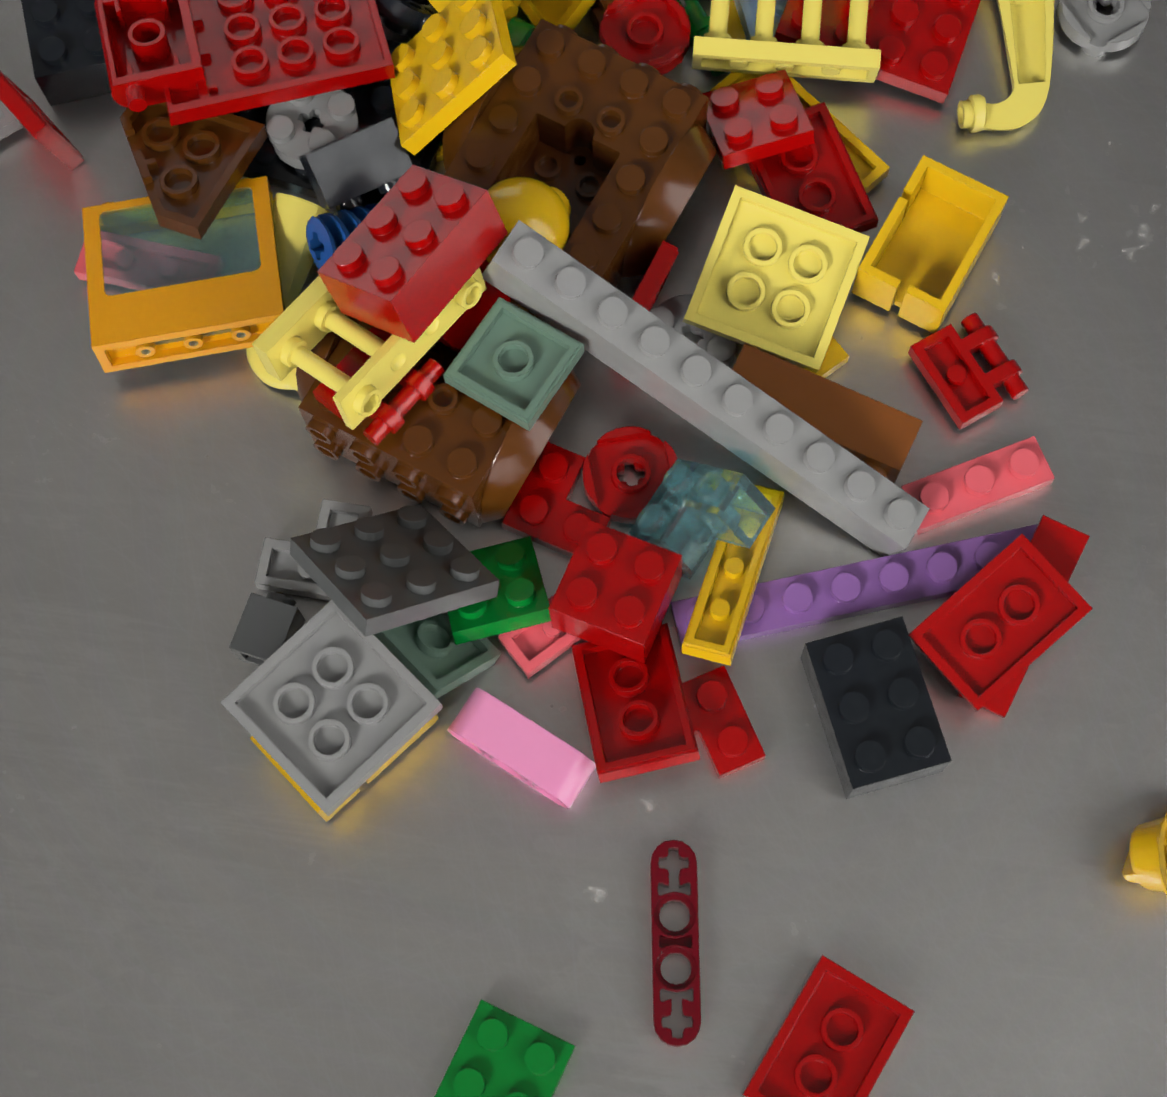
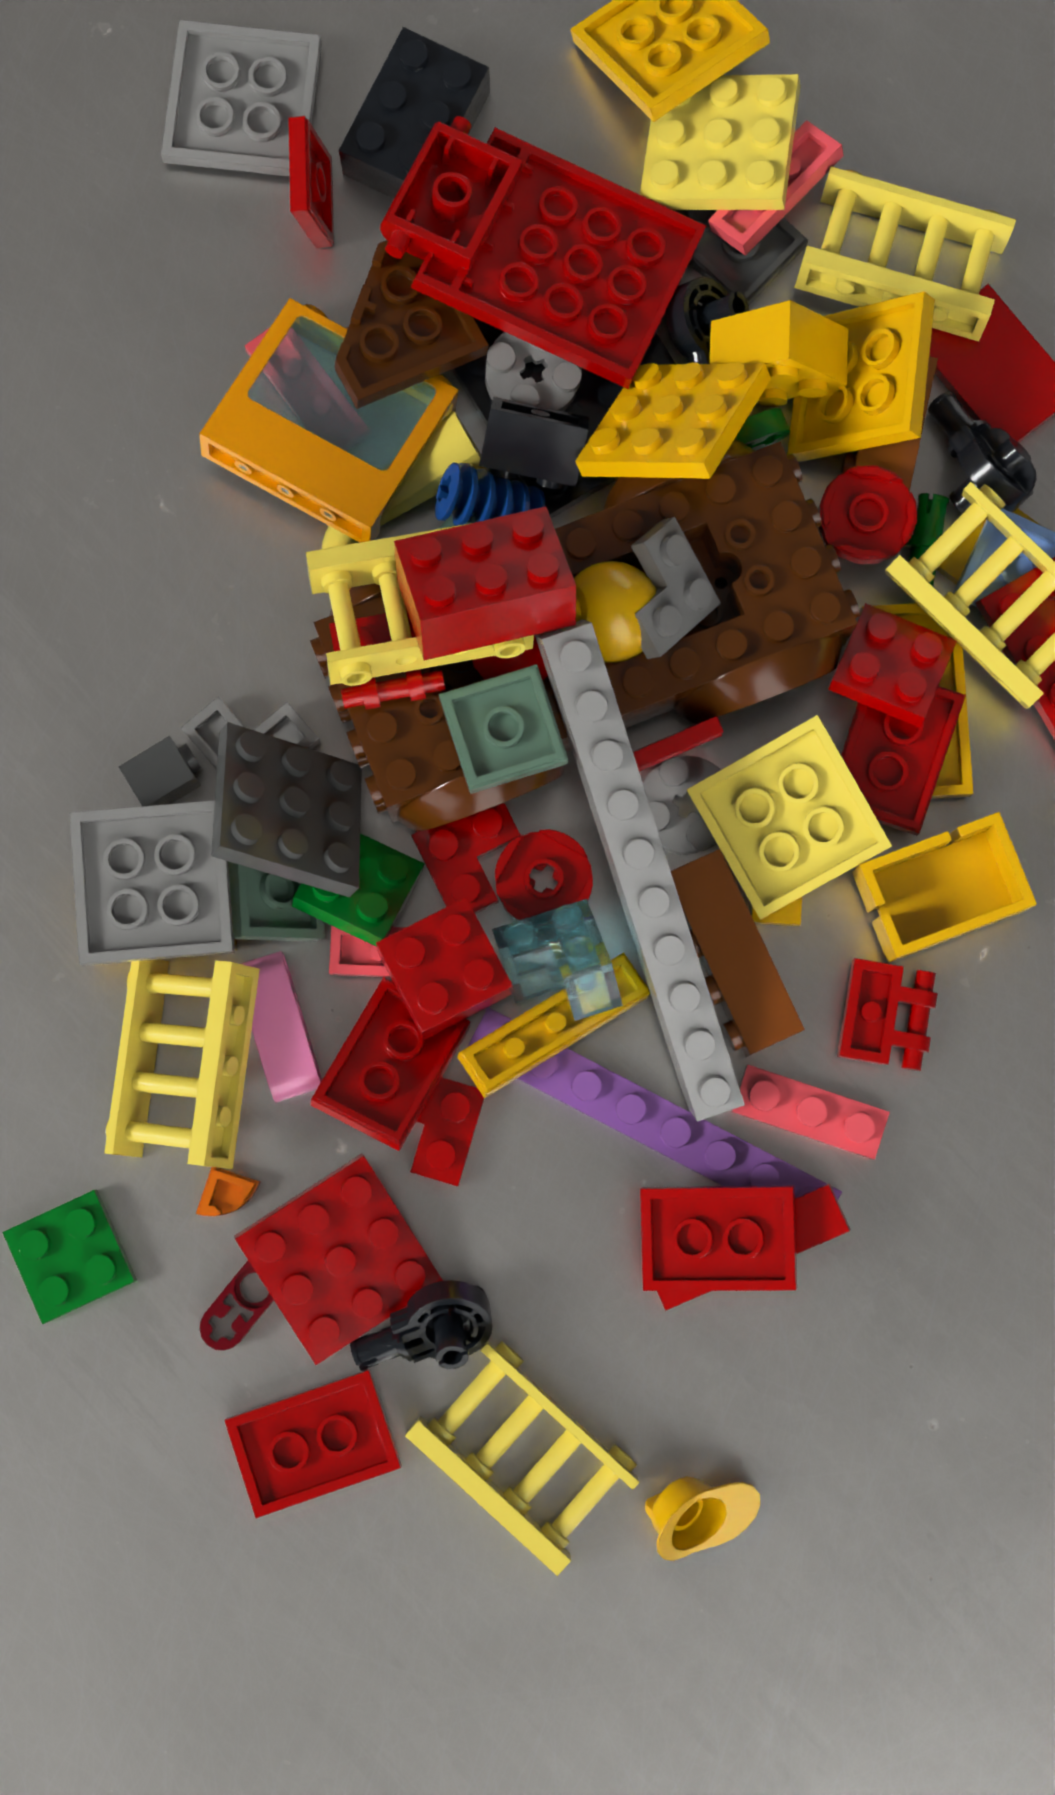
camera: 35 degrees right, 10 degrees up
black brick [800,616,952,799] -> none
none -> light yellow fence [104,959,260,1169]
none -> orange tile [196,1167,261,1216]
none -> red plate [234,1154,443,1365]
none -> black pin [350,1280,493,1371]
none -> light yellow fence [405,1340,640,1576]
none -> light grey plate [631,517,721,659]

